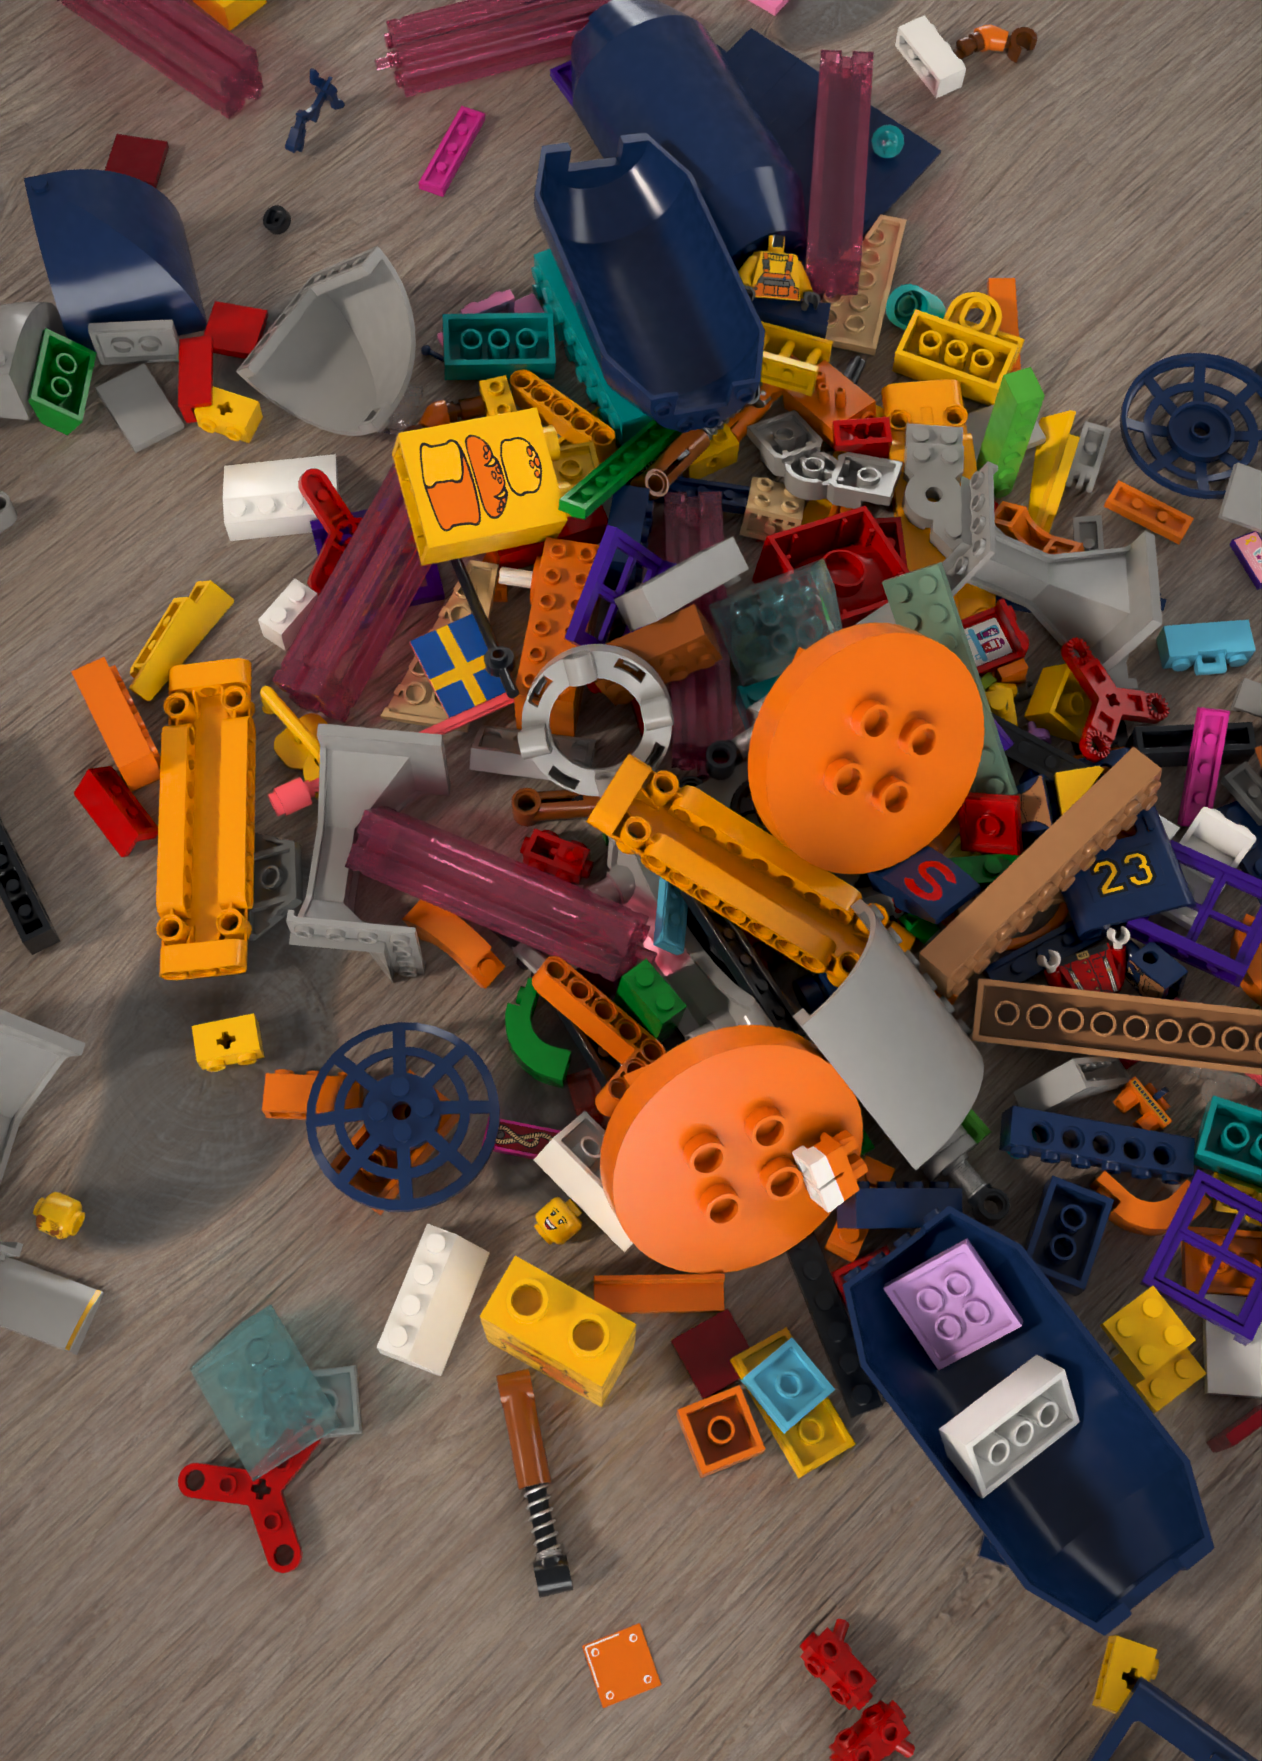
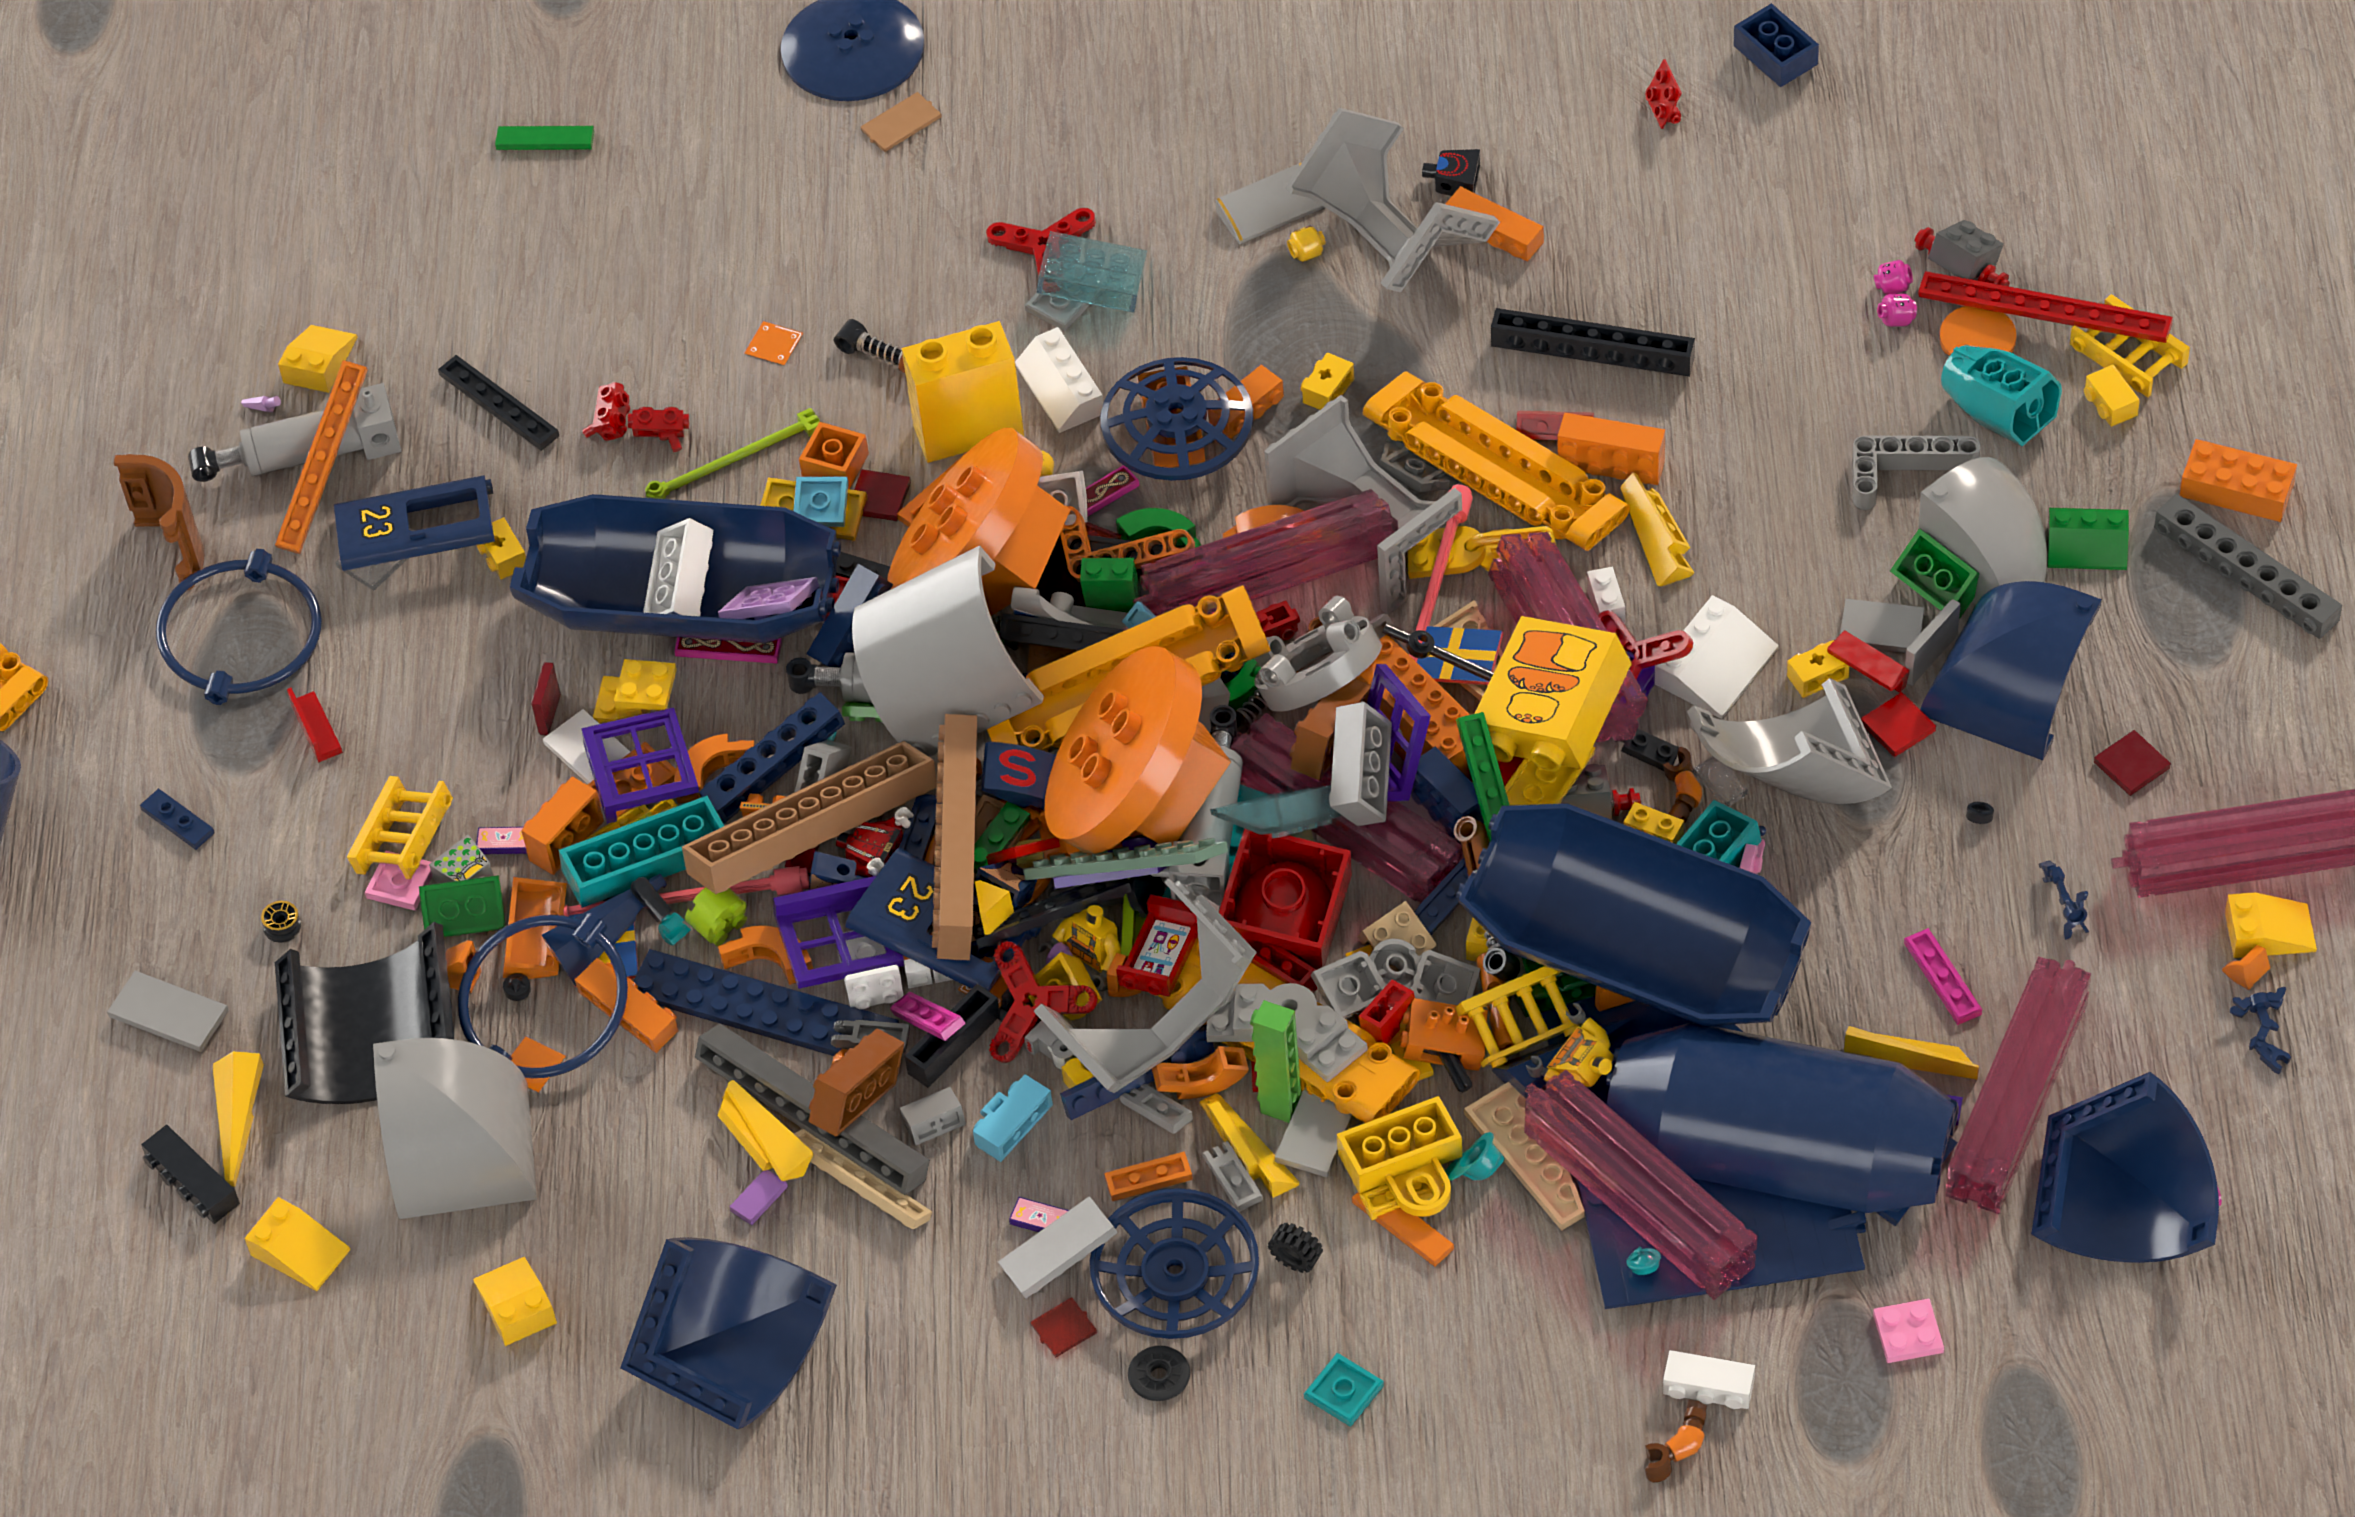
camera: 140 degrees right, 15 degrees down
hips [792,1130,868,1213] -> none
dark blue brick [1023,1175,1114,1297] -> none
none -> lime hinge [645,408,820,499]
none -> black tyre [1268,1223,1323,1273]
none -> teal tile [1304,1353,1384,1427]
none -> yellow wedge [1844,1026,1979,1080]

